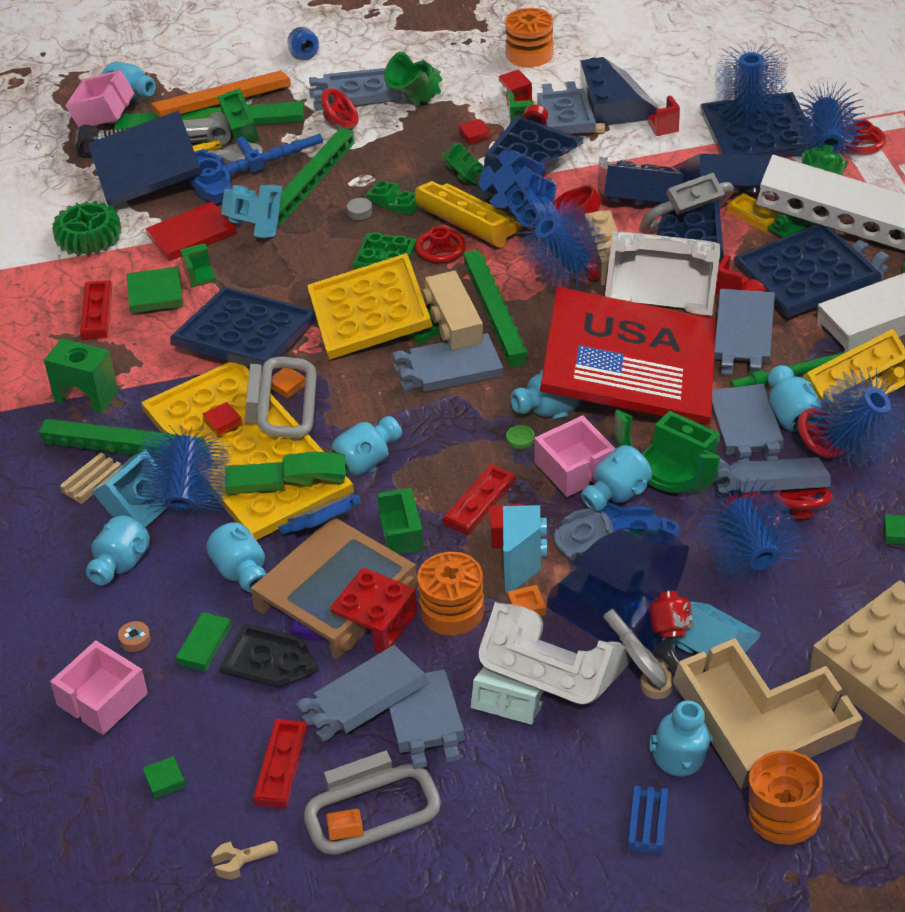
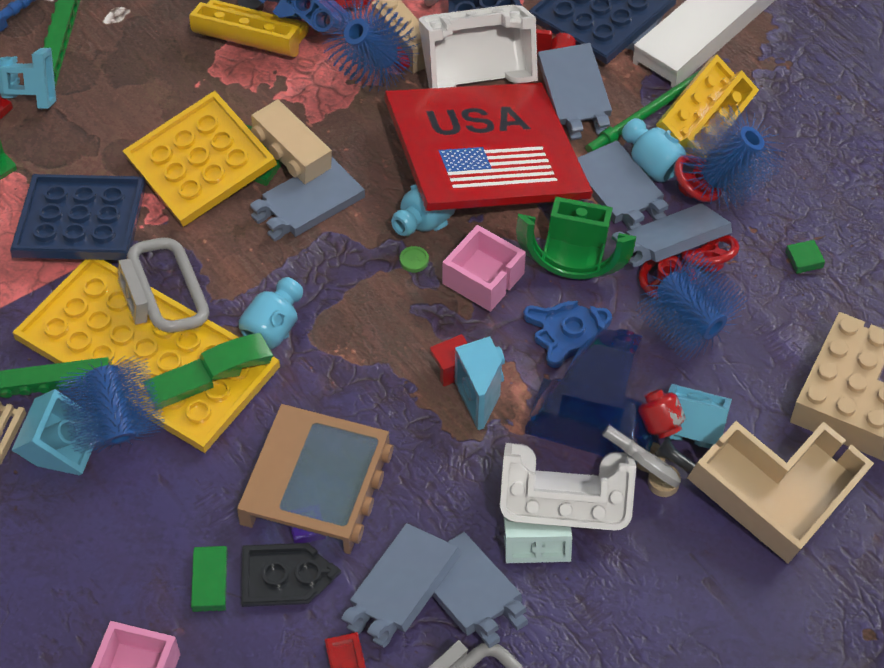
camera: 25 degrees left, 10 degrees up
medium azure piece [86,515,150,586] -> none
nougat tile [118,621,151,652] -> none
red tile [203,402,242,436] -> none
medium azure piece [207,522,267,593] -> none
orange tile [271,368,305,399] -> none
blue tile [278,493,361,534] -> none
red bracket [330,568,418,653] -> none
light grey tile [347,198,372,220] -> none
green tile [352,232,416,270] -> none
green slope [365,180,418,215] -> none
green panel [377,488,424,554] -> none
red piece [415,226,466,263] -> none
orange wheel [417,551,485,636] -> none
red tile [443,464,516,536] -> none
green piece [463,250,528,368] -> none
orange tile [507,585,546,616] -> none
sand blue tile [554,508,615,561] -> none
medium azure piece [581,445,652,512] -> none
blue tile [628,786,668,854] -> none
medium azure piece [649,700,713,777] -> none
orange wheel [749,750,823,845] -> none

